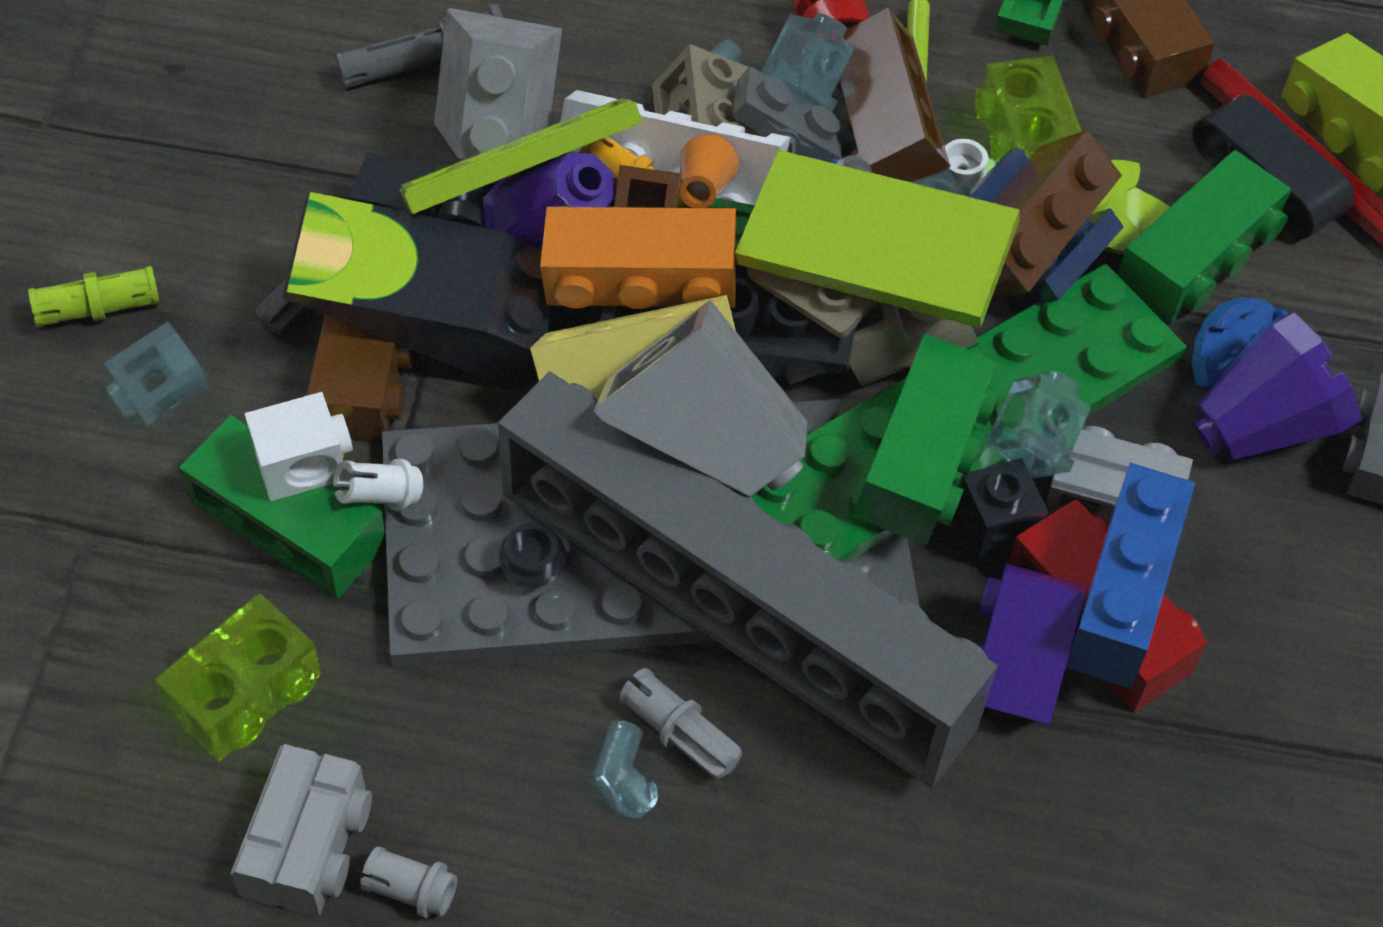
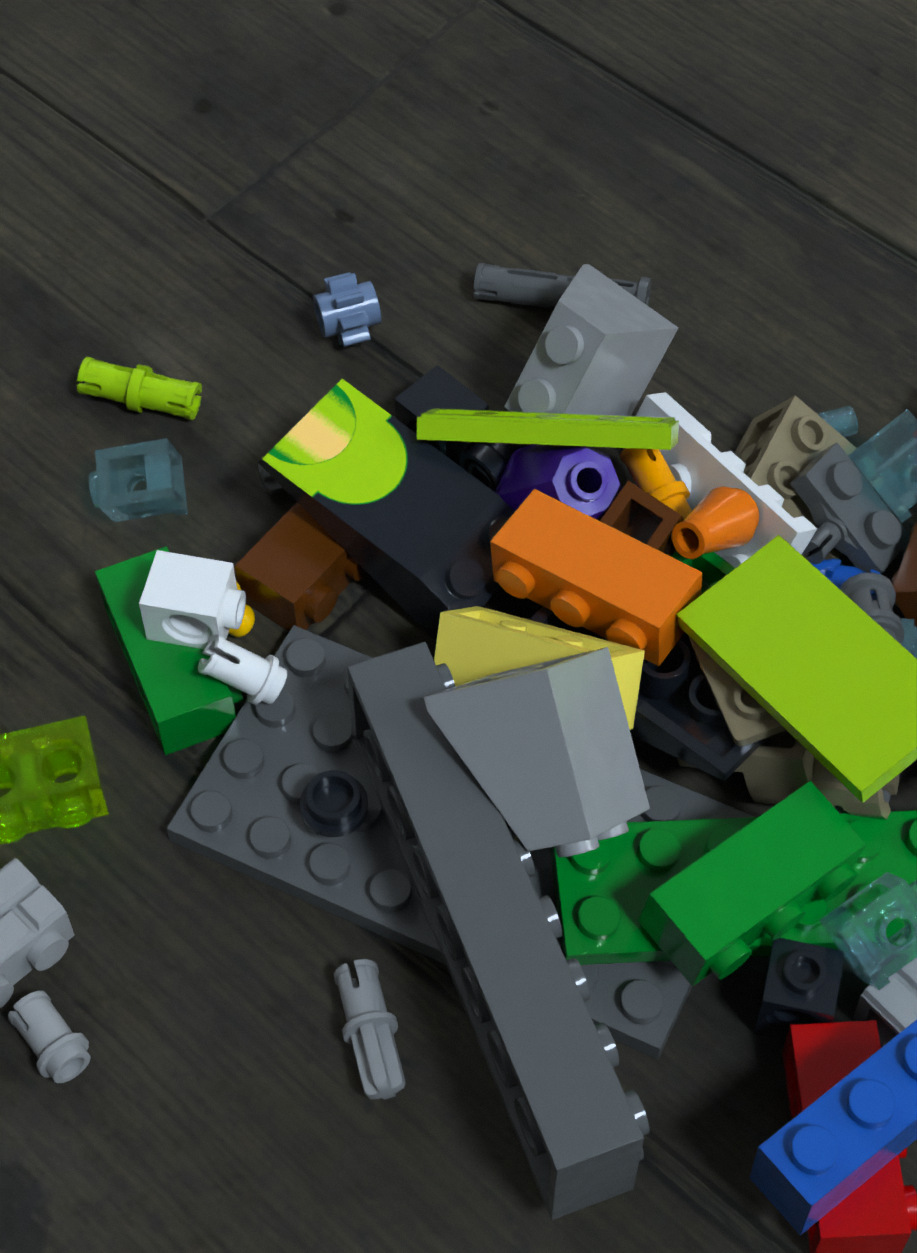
camera: 35 degrees right, 0 degrees up
clear light blue arm [594,721,658,819] -> none
dark purple brick [974,564,1086,725] -> none
none -> sand blue gear [313,272,381,347]

